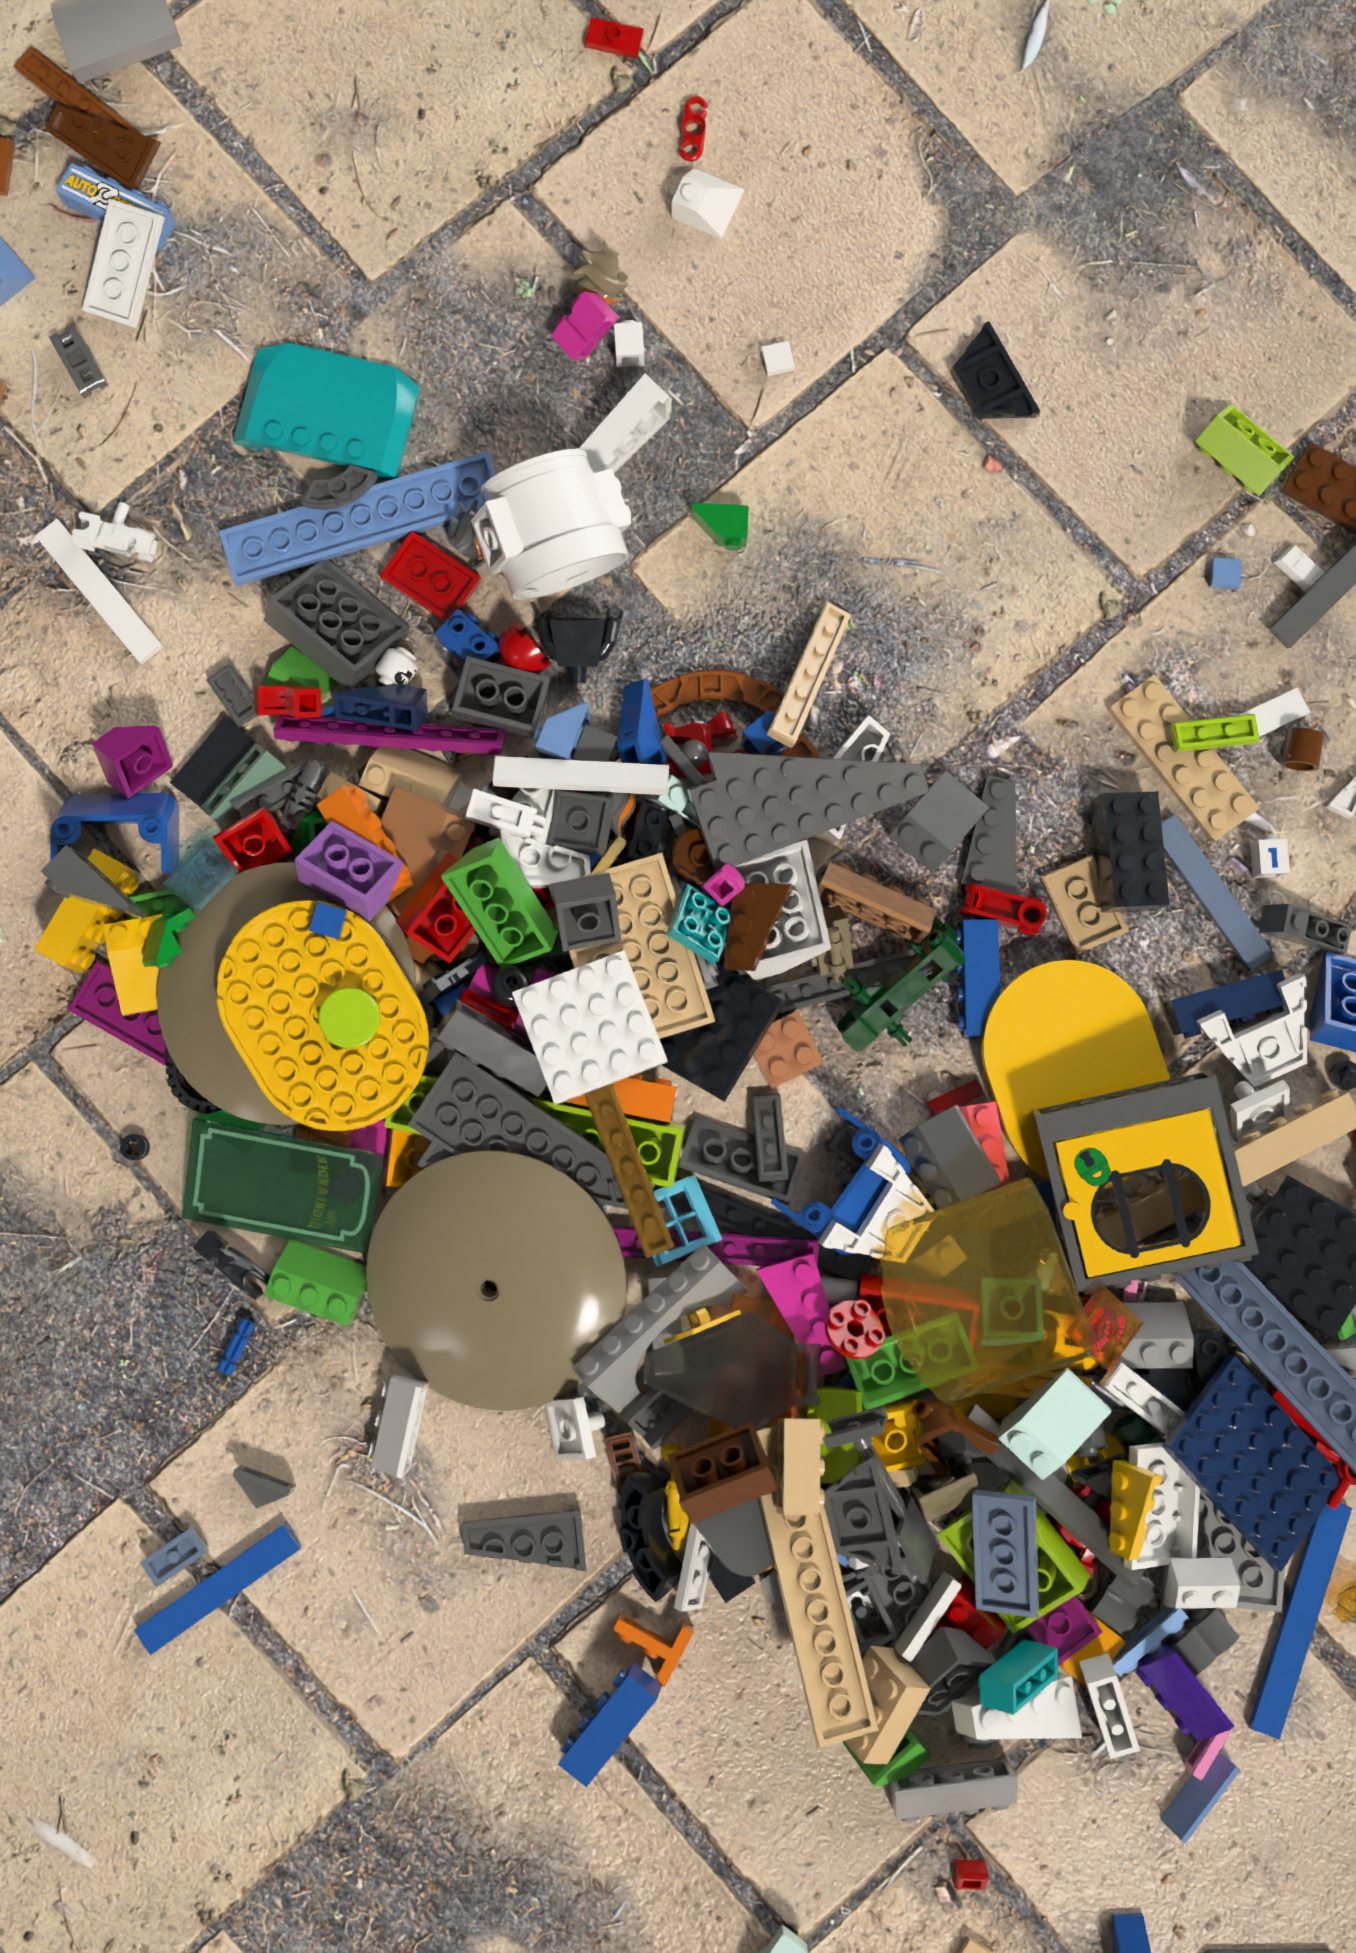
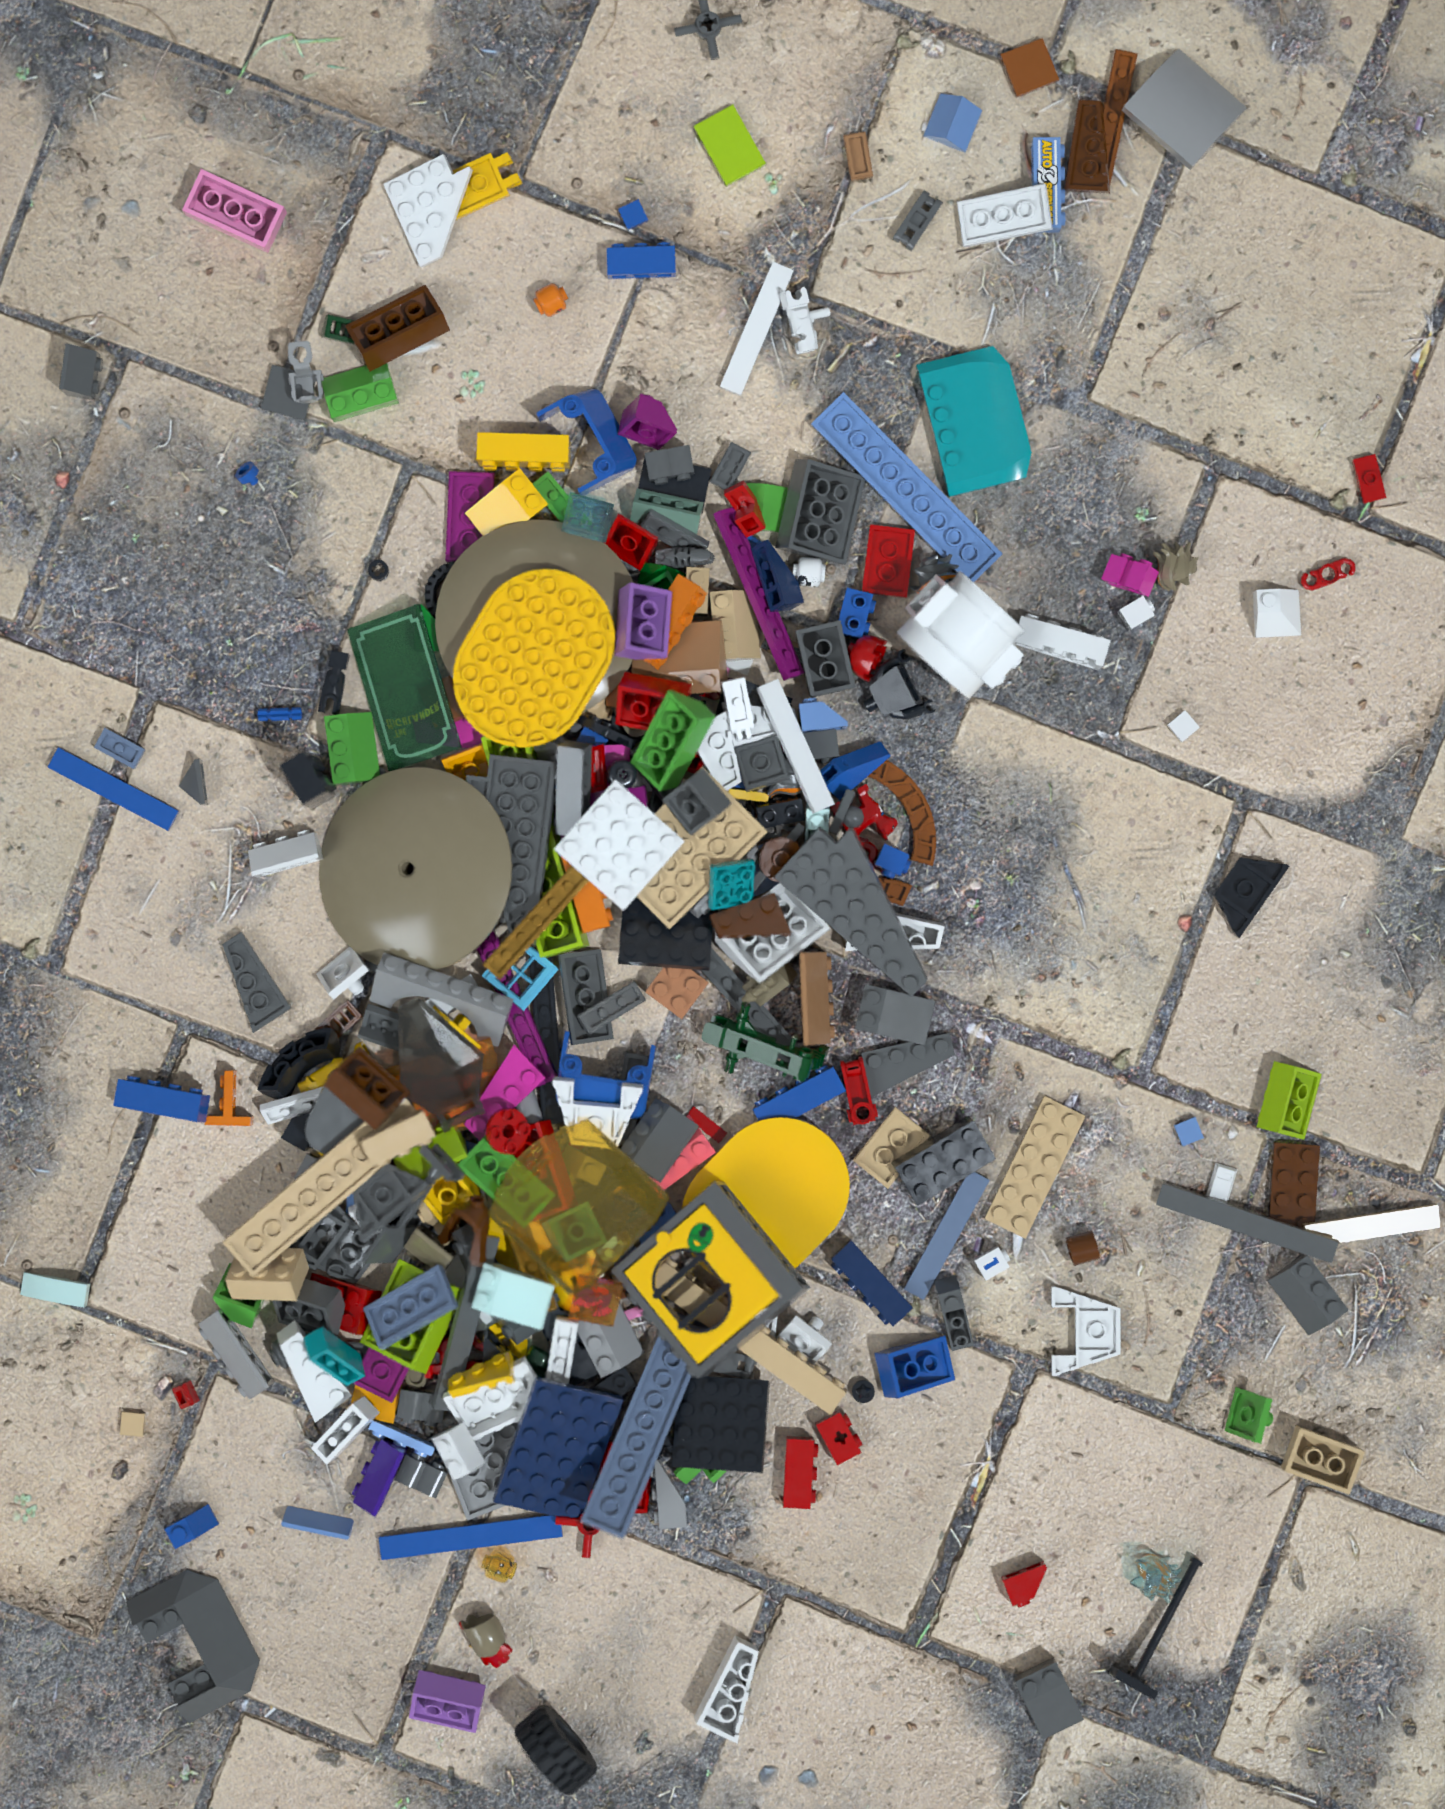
camera: 70 degrees right, 5 degrees up
dark grey slope [41,845,147,919] -> none
green slope [142,908,195,969] -> none
dark grey tile [301,464,378,510] -> none
blue tile [309,902,348,940] -> none
lime tile [319,988,381,1048] -> none
green slope [692,503,749,551] -> none
dark pink brick [702,864,745,907] -> none
tan tile [766,601,851,748] -> none
white tile [893,1571,962,1662] -> none
lime tile [1170,714,1260,753] -> none
bright pink tile [1184,1728,1233,1781] -> none
white wing [1196,973,1307,1087] -> none
white tile [1230,688,1310,750] -> none
none -> black brick [279,751,337,809]
none -> dark grey brick [645,445,695,485]

